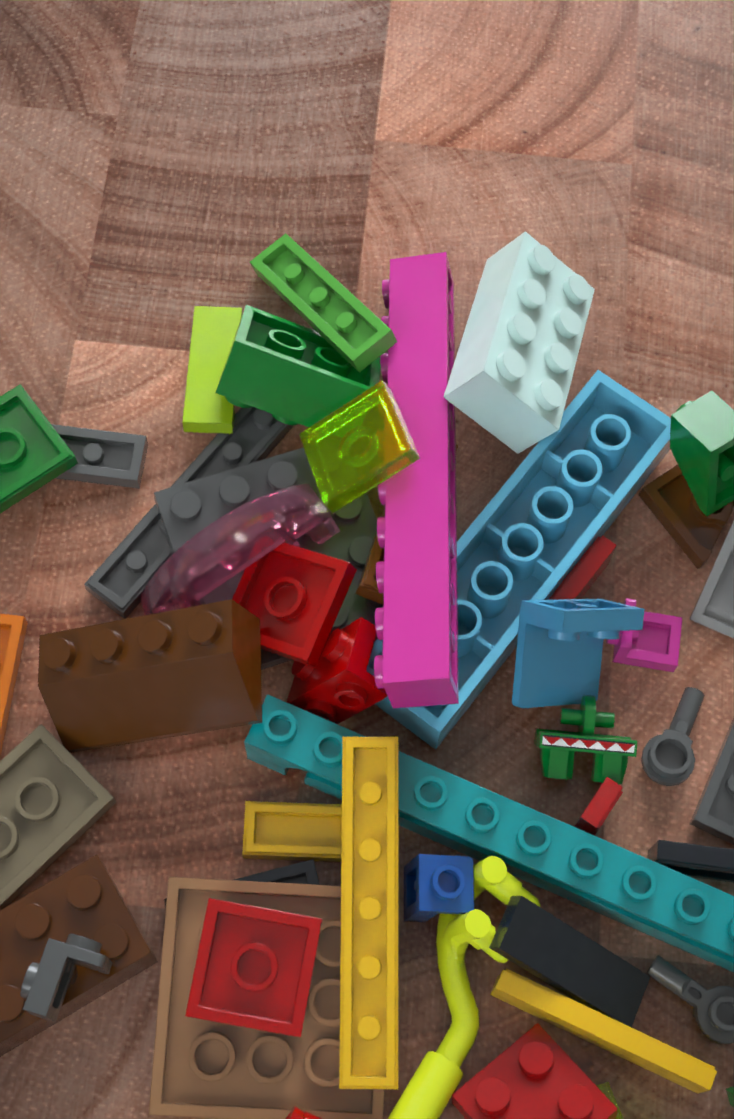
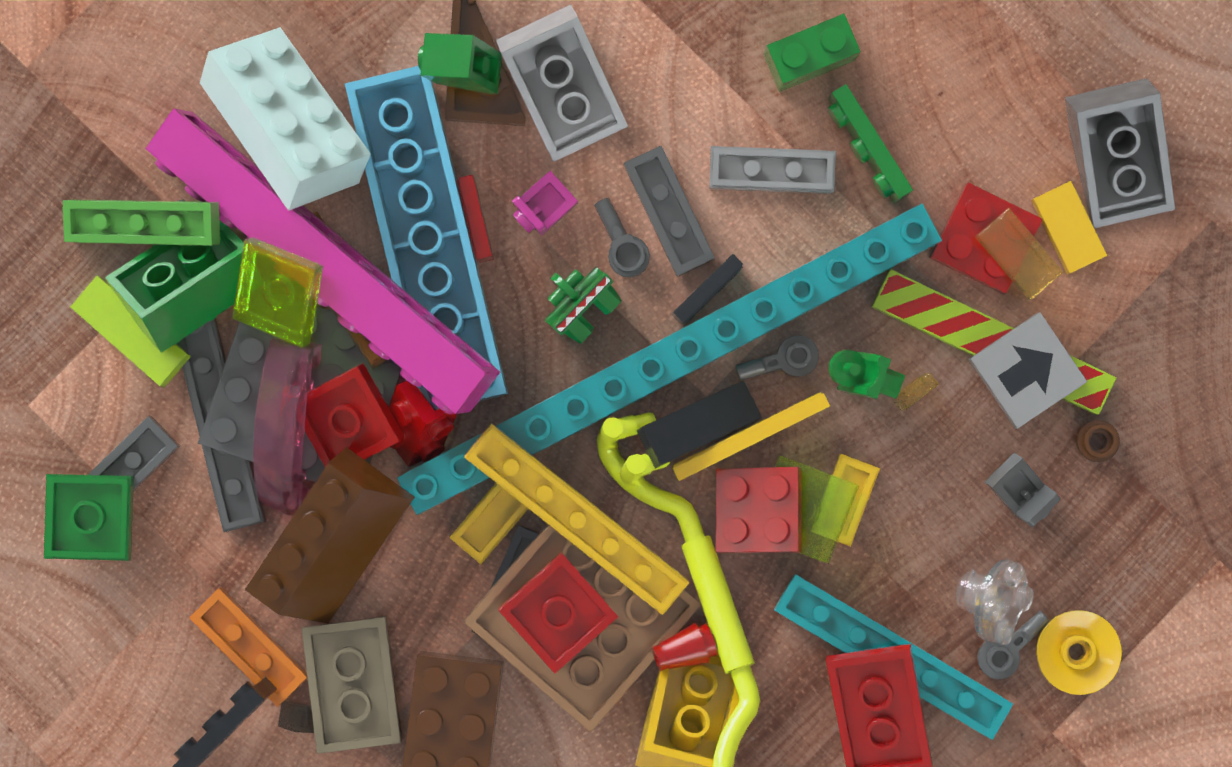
camera: 45 degrees left, 20 degrees up
dark grey bracket [20,934,112,1023] -> none
blue bracket [404,854,474,922] -> none
dark azure bracket [512,599,645,708] -> none
red tile [574,777,623,836] -> none

